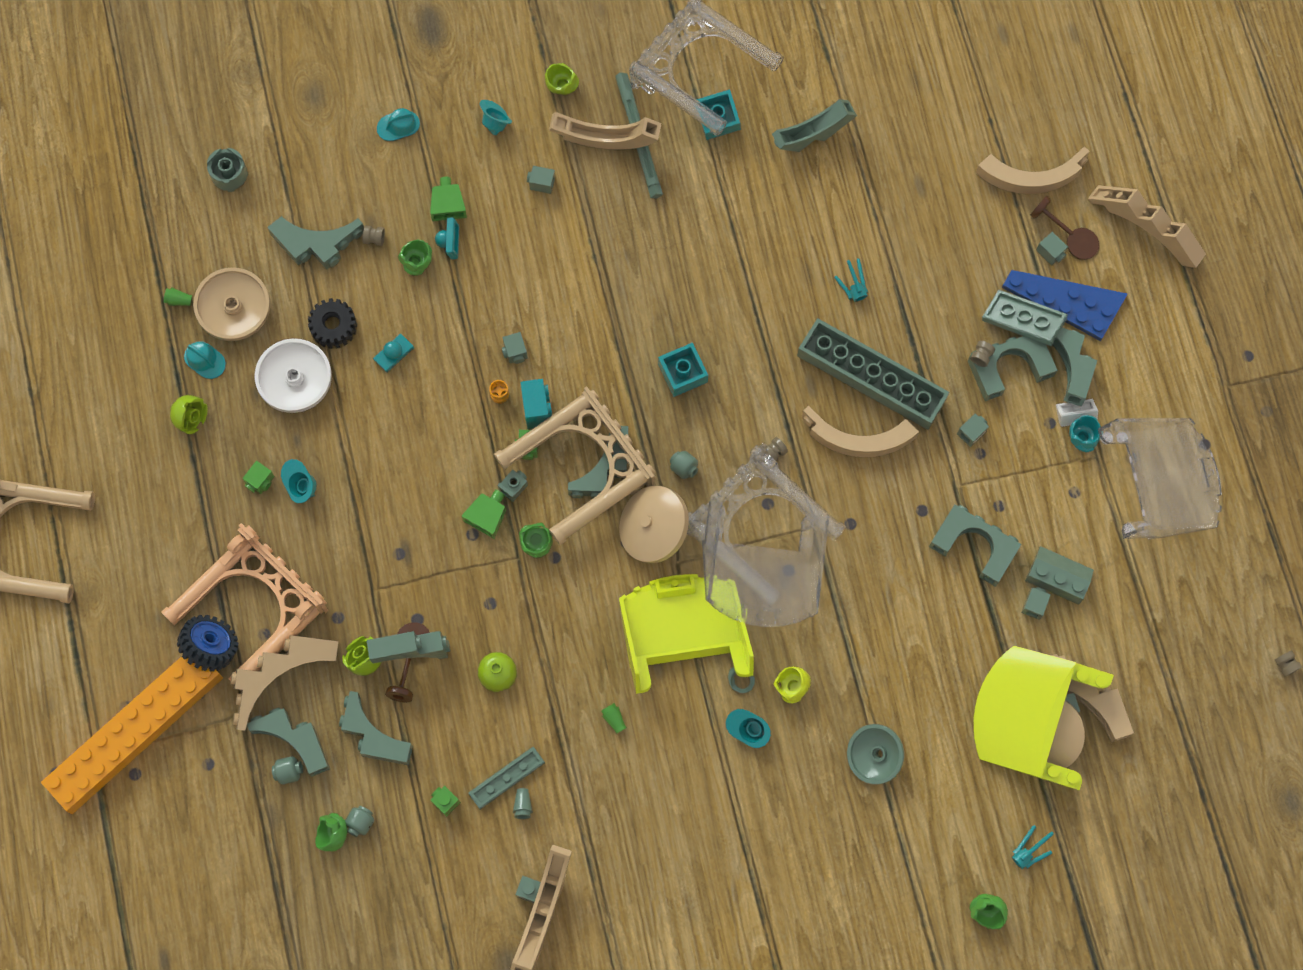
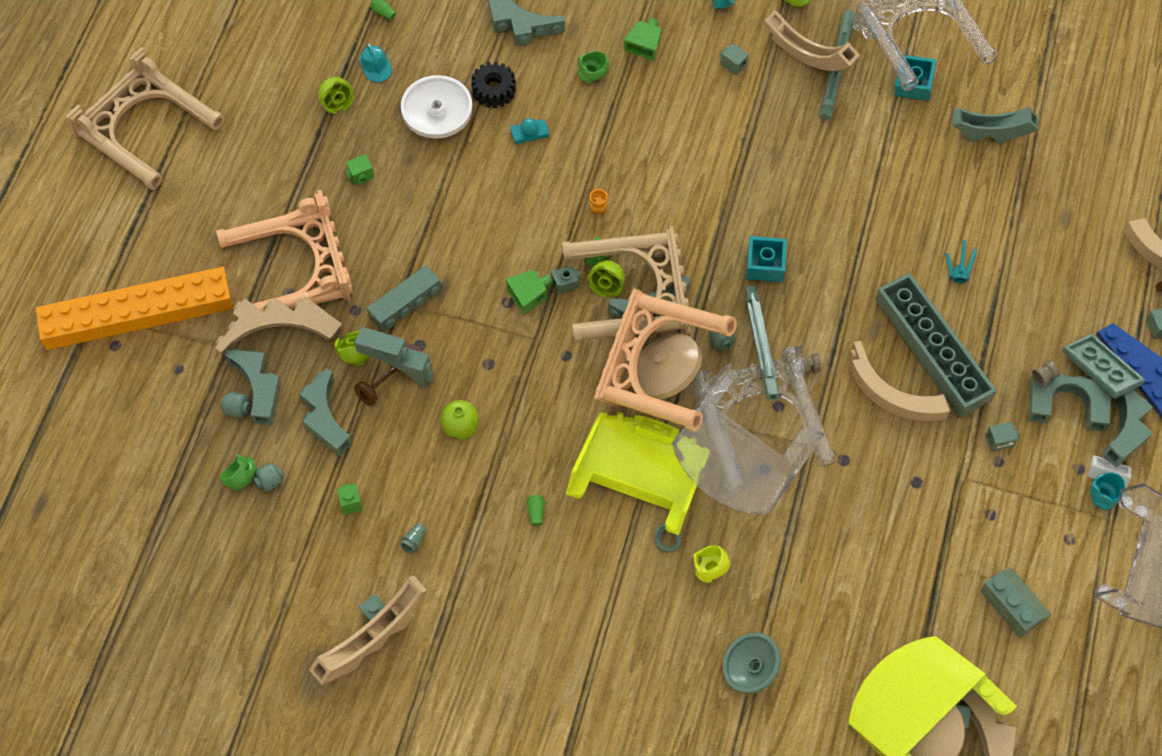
camera: 30 degrees right, 10 degrees down
black wheel [177,615,239,672] -> none
tan dish [193,268,270,341] -> none
teal piece [281,459,317,503] -> none
dark tan wheel [363,225,385,246] -> none
teal tile [435,218,459,259] -> none
sand green tile [468,746,545,810] -> none
sand green brick [502,332,528,364] -> none
bright green hair [519,523,553,559] -> none
teal brick [520,379,552,430] -> none
teal piece [726,709,771,748] -> none
sand green arch [929,504,1022,587] -> none
sand green brick [1021,587,1051,620] -> none
none -> sand green brick [367,265,441,332]
none -> lime cylinder [587,260,626,298]
none -> light nougat arch [594,288,737,431]
none -> sand green piece [745,286,780,401]

